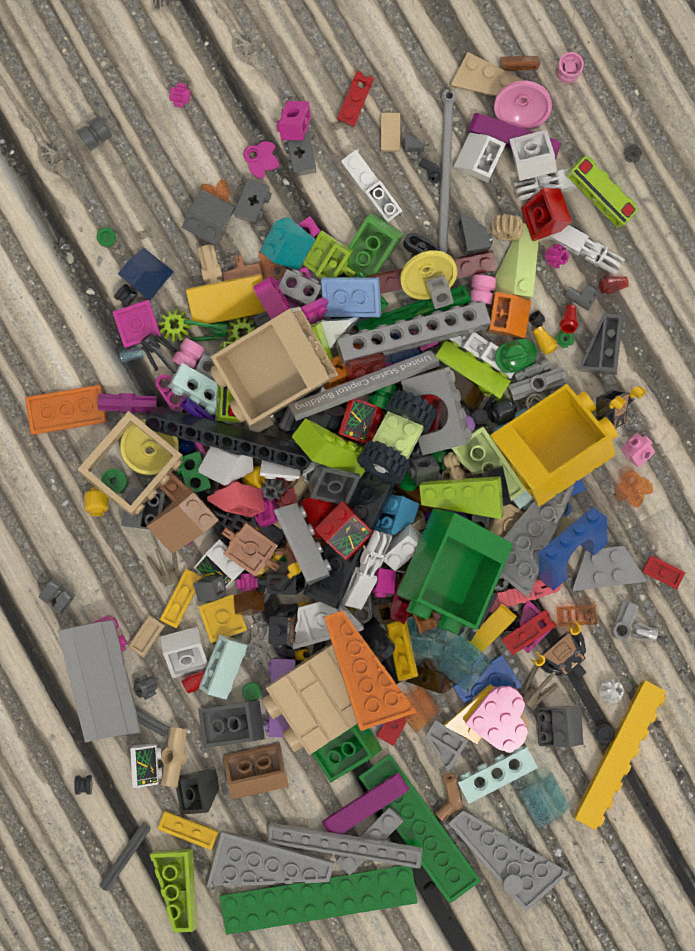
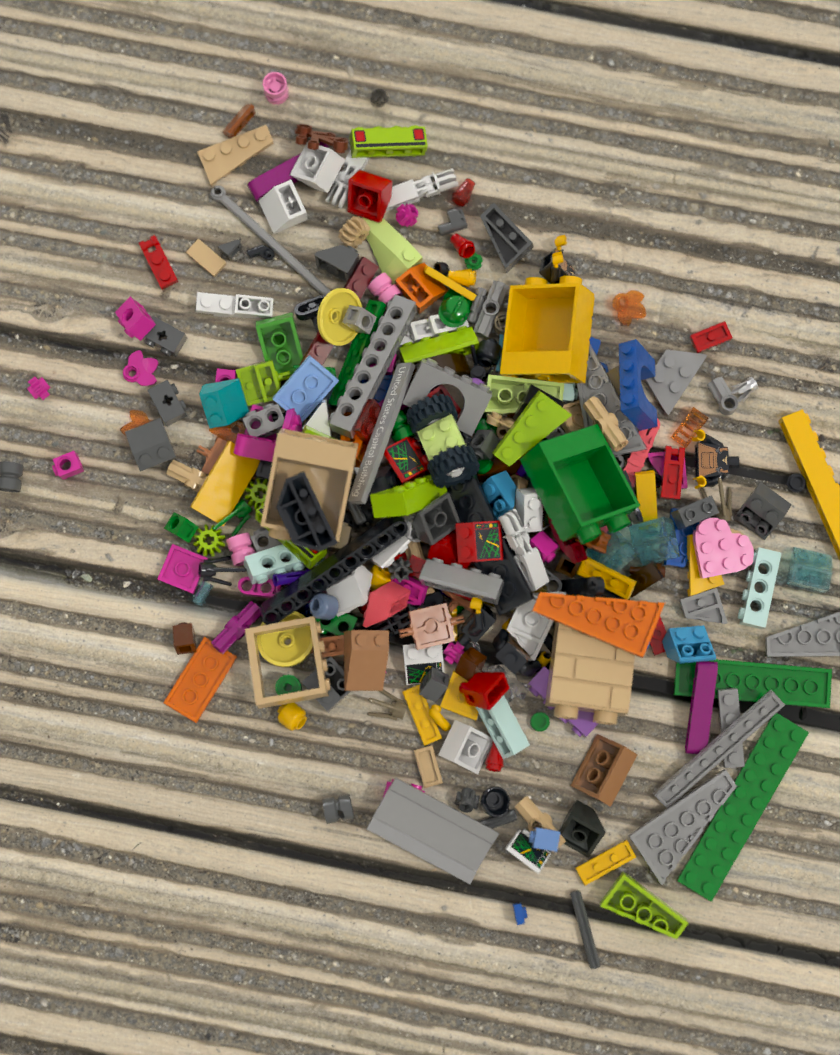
camera: 45 degrees left, 5 degrees down
black wheel [74,775,93,795] -> none
green tile [97,227,116,248] -> none
black wheel [114,284,138,307] -> none
dark blue slope [118,248,174,301] -> none
dark grey slope [198,700,265,748] -> none
green slope [312,723,382,783] -> none
clear orange piece [403,687,441,733] -> none
medium nougat arm [435,773,463,822] -> none
bright pink dish [494,81,552,130] -> none
white gear [599,679,624,704] -> none
bright pink brick [620,433,655,468] -> none
none -> dark pink brick [52,451,84,480]
none -> green brick [164,512,199,543]
none -> reddish brown brick [172,622,197,655]
none -> black wedge [276,471,338,552]
none -> copper plant [295,124,348,153]
none -> sand blue head [309,593,339,620]
none -> yellow tile [423,265,477,301]
none -> yellow arm [429,704,451,731]
none -> red torso [459,672,510,710]
none -> black hair [480,786,510,817]
none -> blue plate [513,902,528,925]
none -> medium blue brick [529,827,560,852]
none -> tan piece [583,396,629,452]
none -> dark azure slope [662,626,716,663]
none -> dark grey brick [671,495,719,530]

